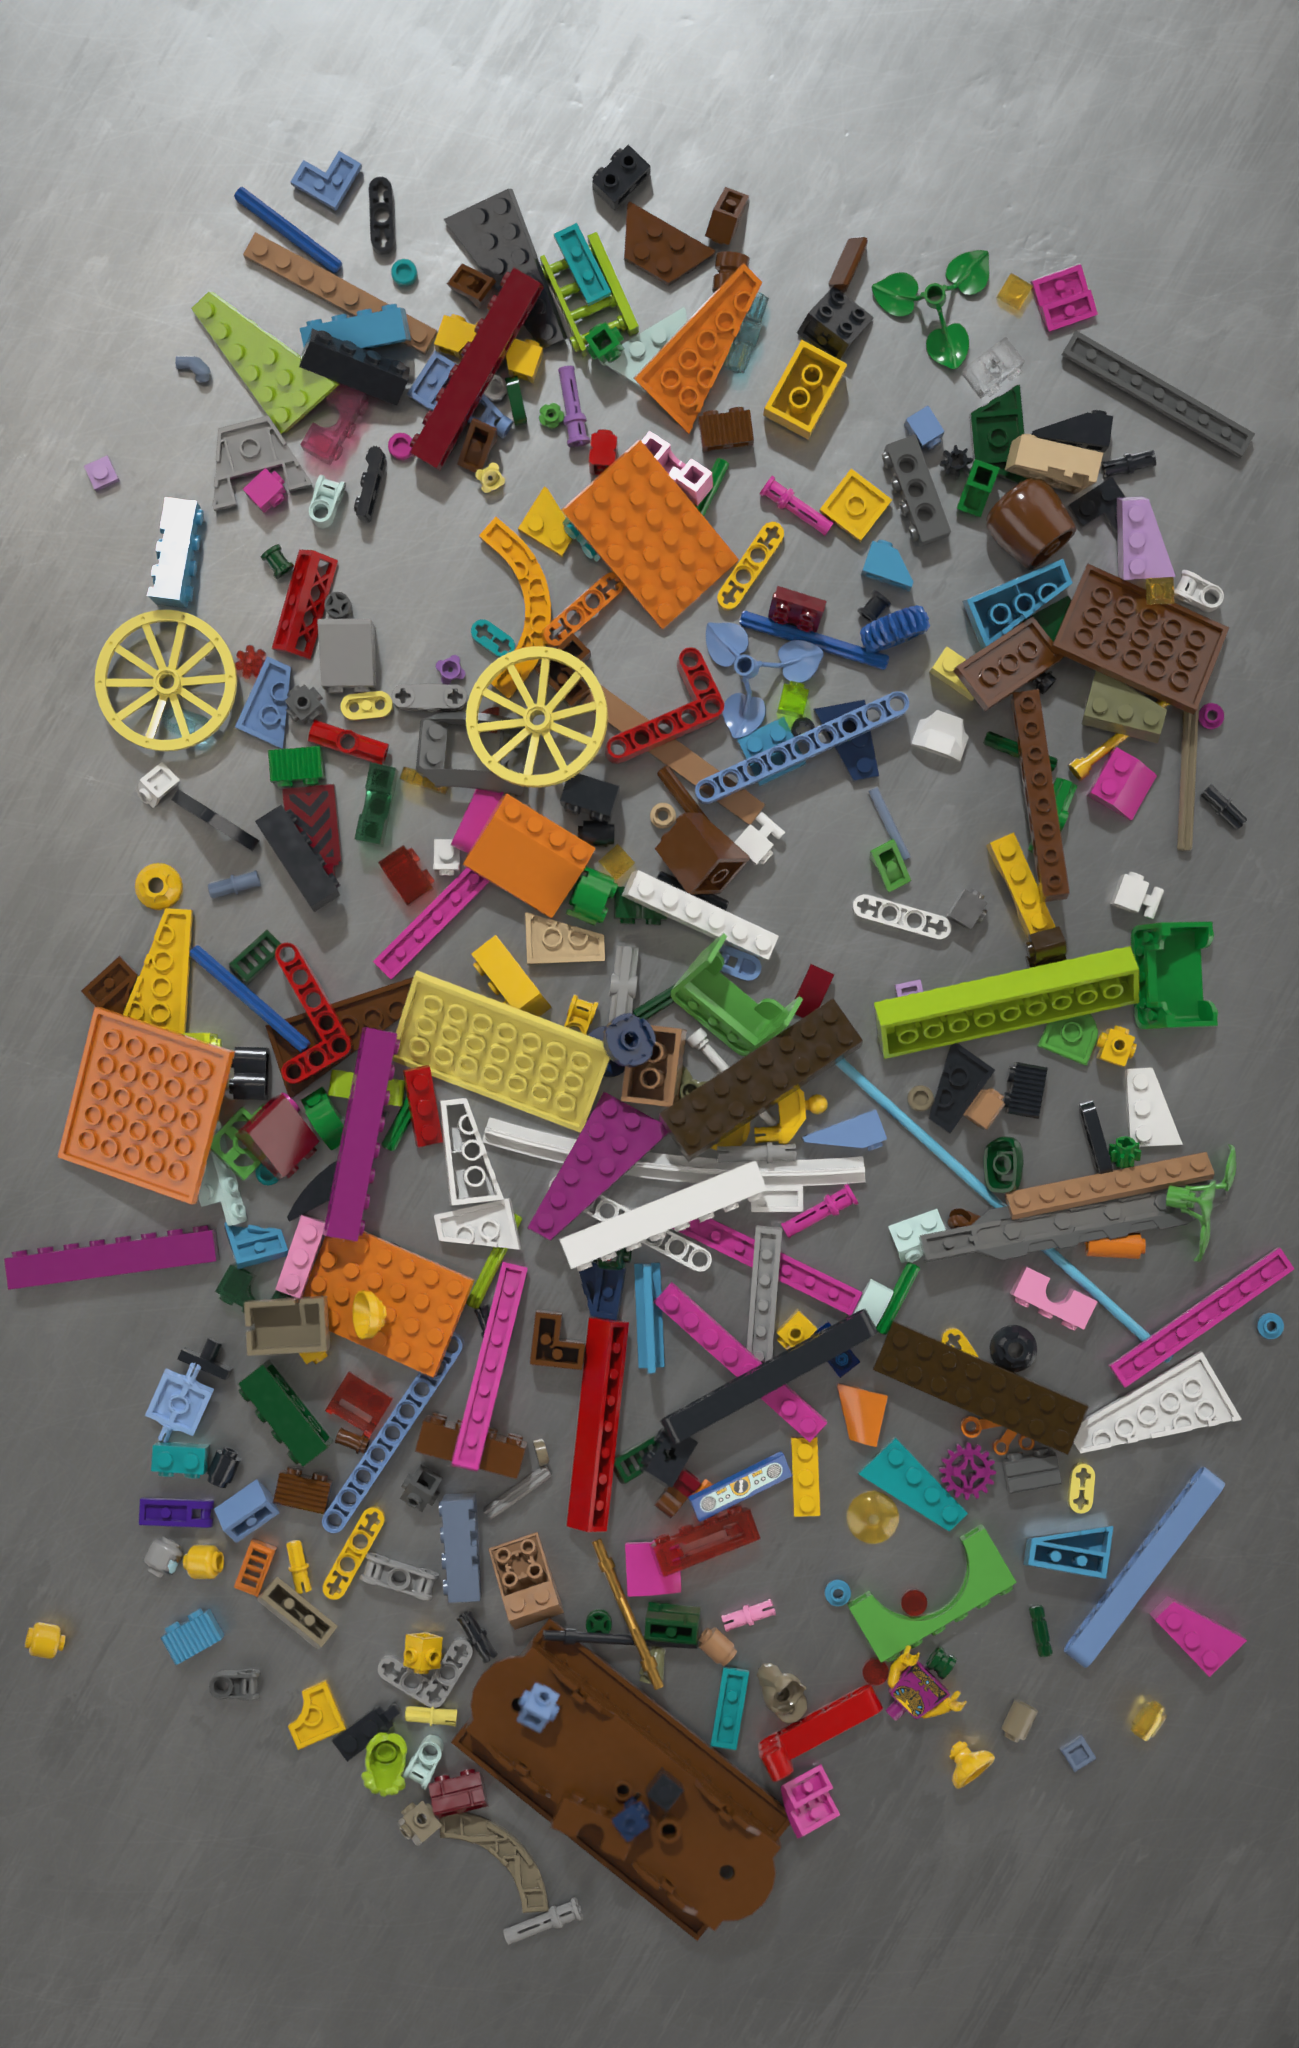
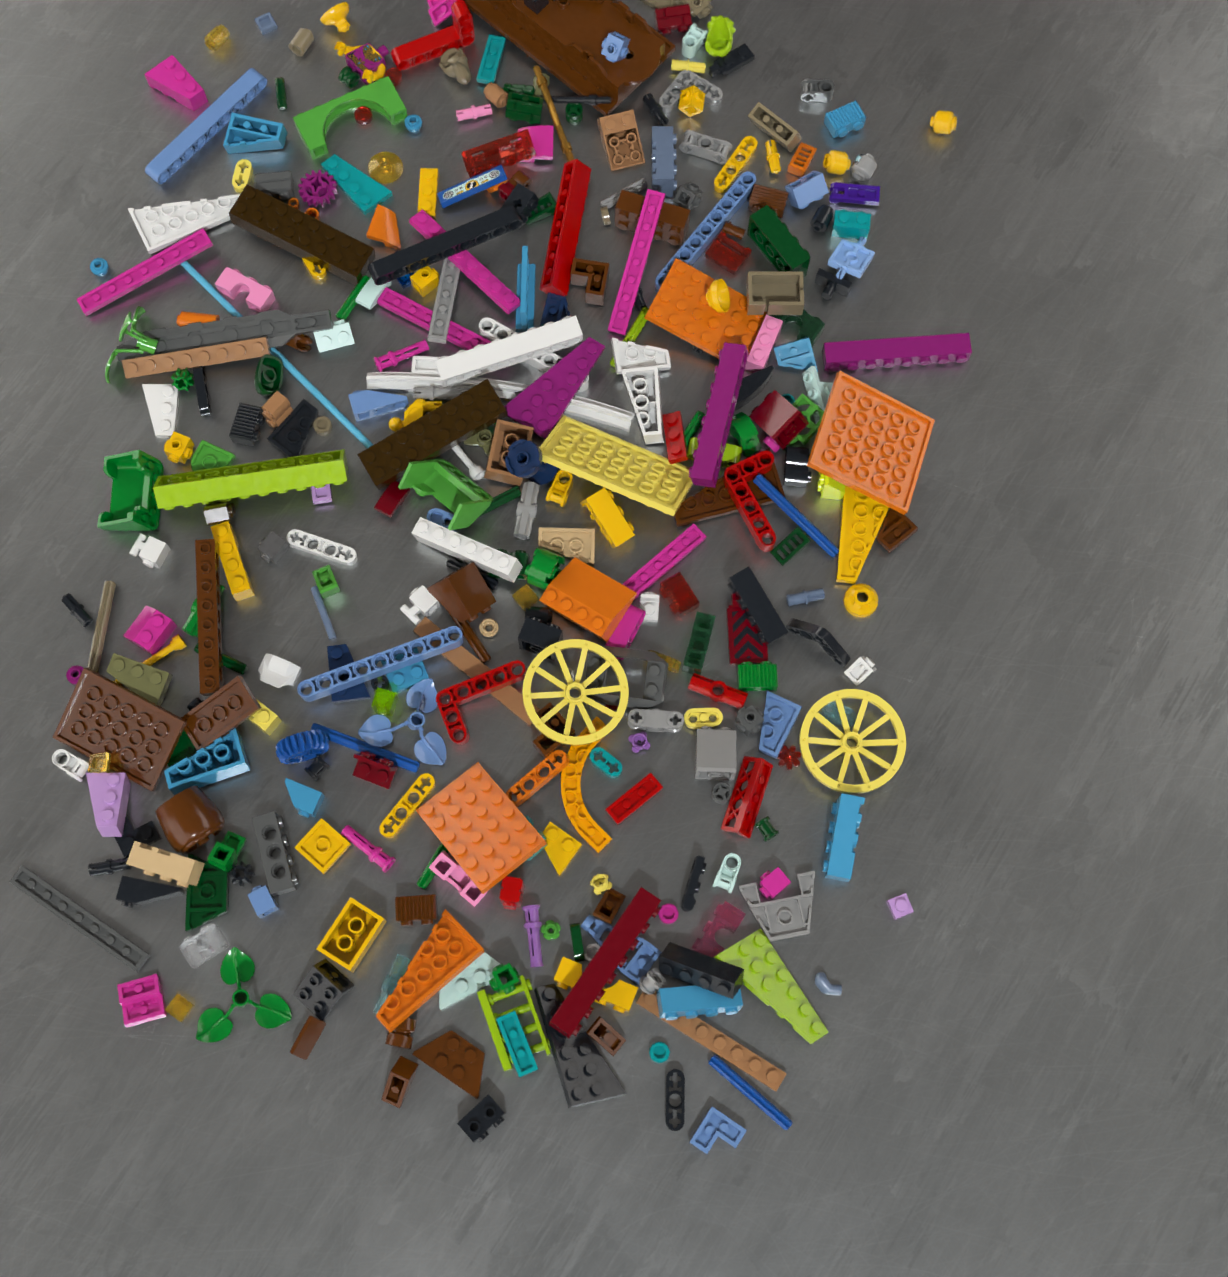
camera: 175 degrees left, 15 degrees down
yellow tile [288,1679,347,1750] -> none
black piece [989,1325,1037,1372] -> none
none -> dark green axle [503,83,535,96]
none -> red plate [605,773,663,825]
none -> light grey brick [639,967,667,995]

